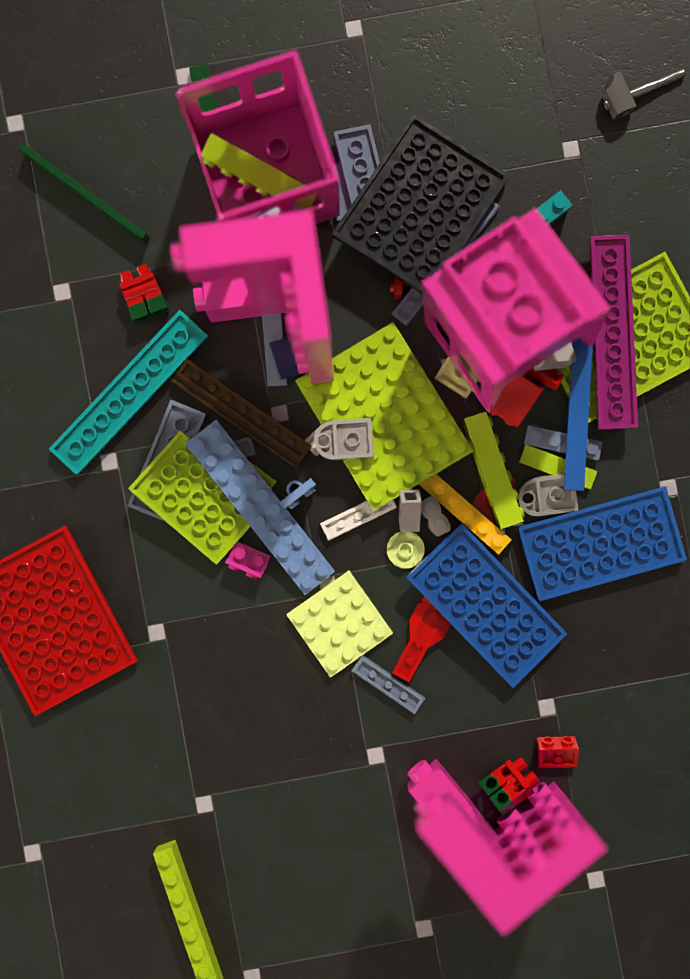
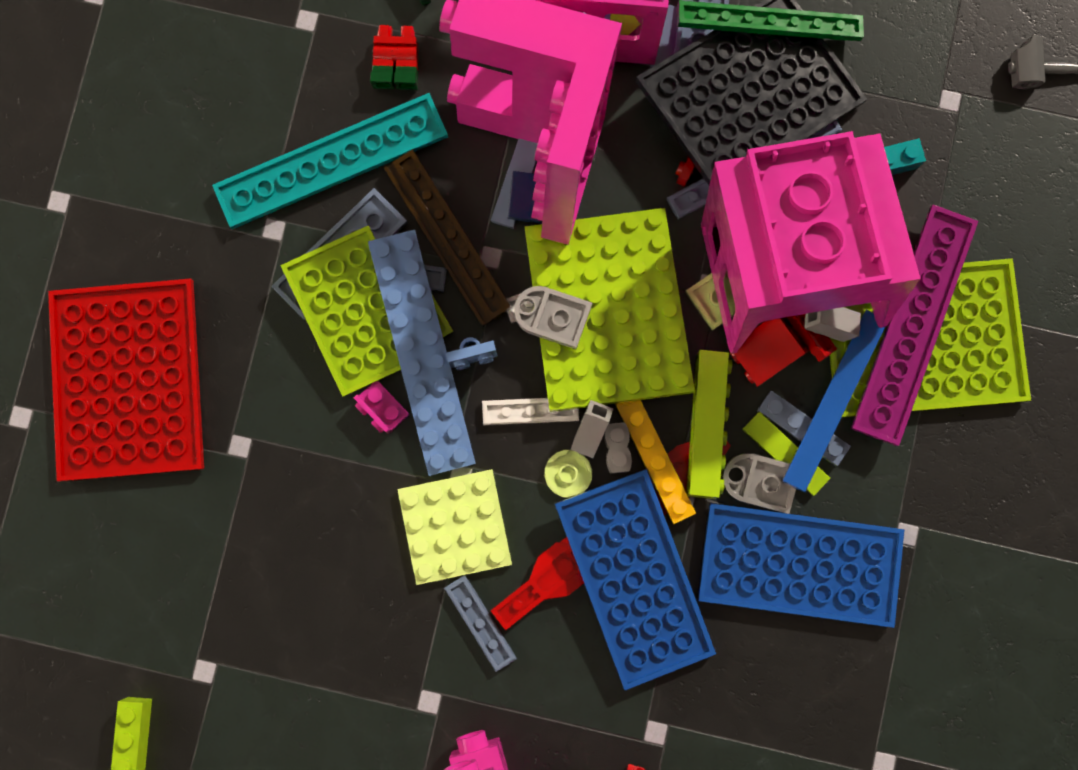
camera: 25 degrees right, 5 degrees down
none -> green plate [677,0,864,42]

